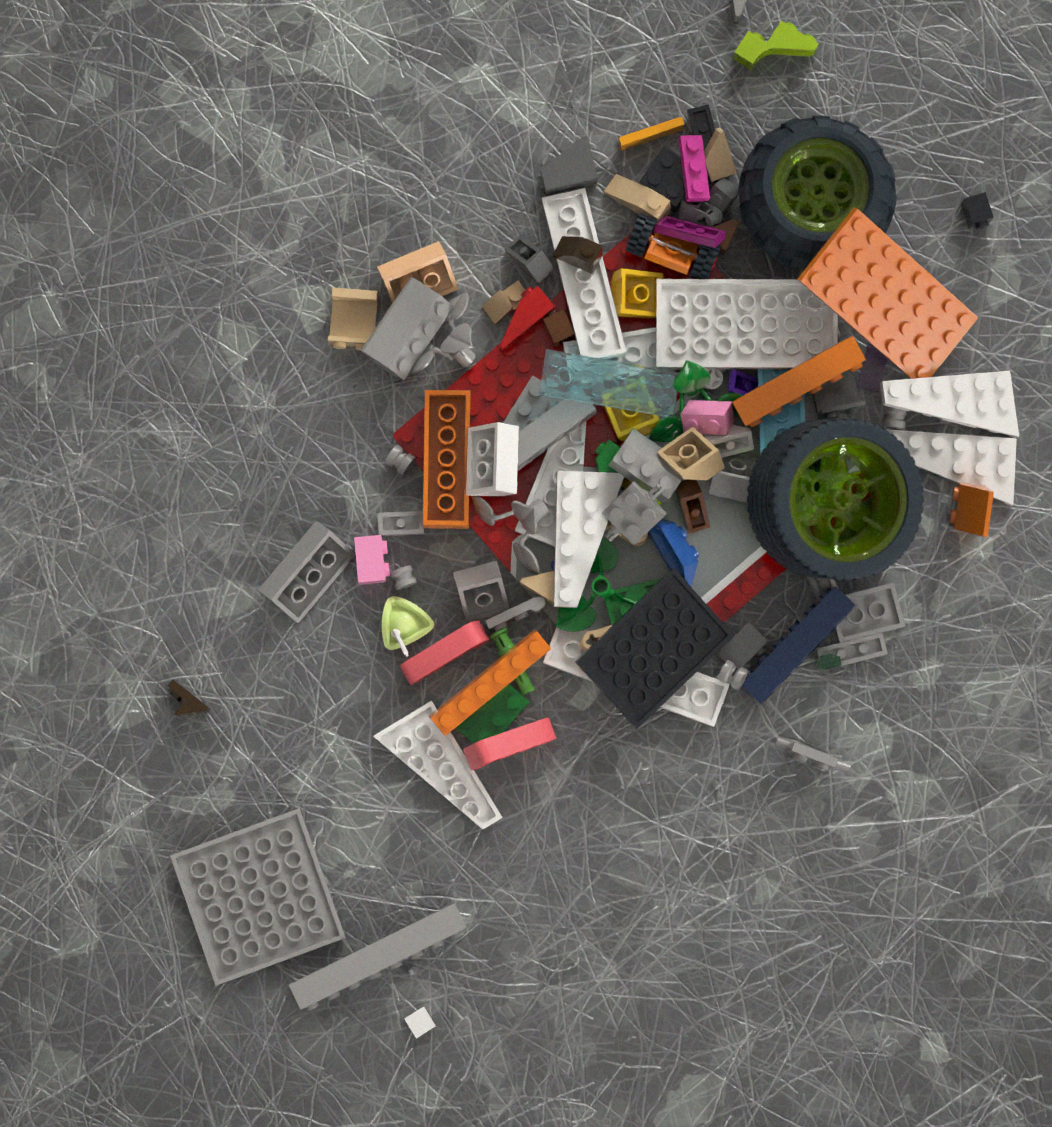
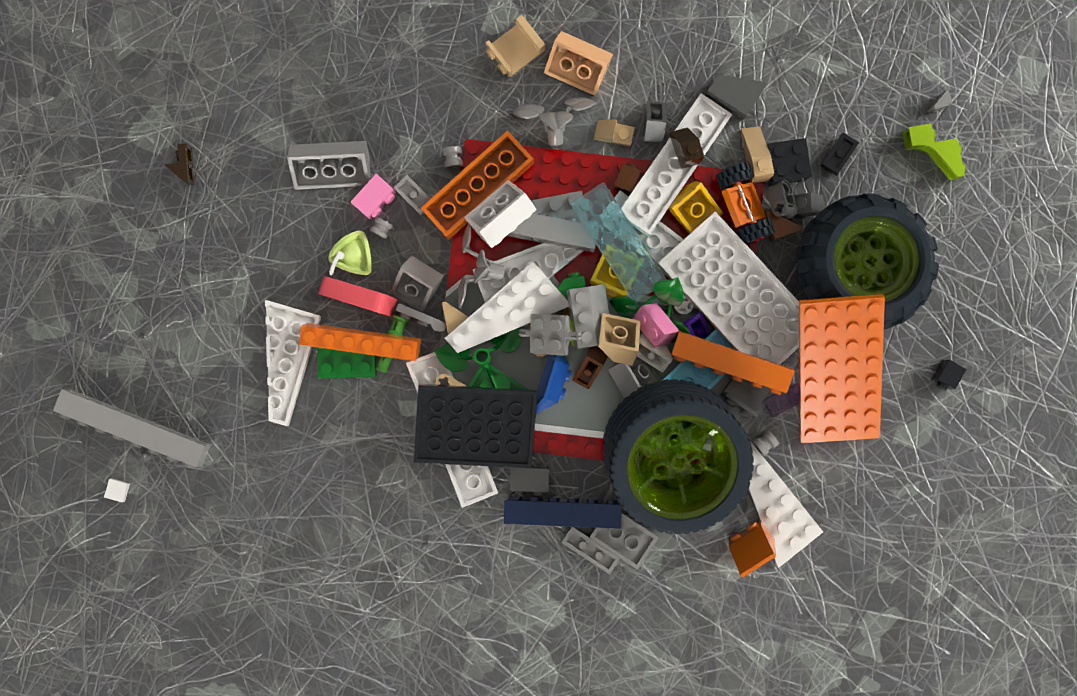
camera: 55 degrees right, 5 degrees up
light grey plate [170,808,346,986] -> none
light grey slope [361,277,454,380] -> none
coral beam [463,717,557,771] -> none
red slope [499,286,555,351] -> none
light orange tile [618,117,685,151] -> none
magenta tile [655,216,725,248] -> none
dark pink plate [678,135,710,202] -> none
tan slope [704,128,736,182] -> none
light grey wheel [718,660,749,690] -> none
light grey plate [775,736,851,774] -> none
clear green plate [815,653,842,671] -> none
white wing [880,371,1019,438] -> none

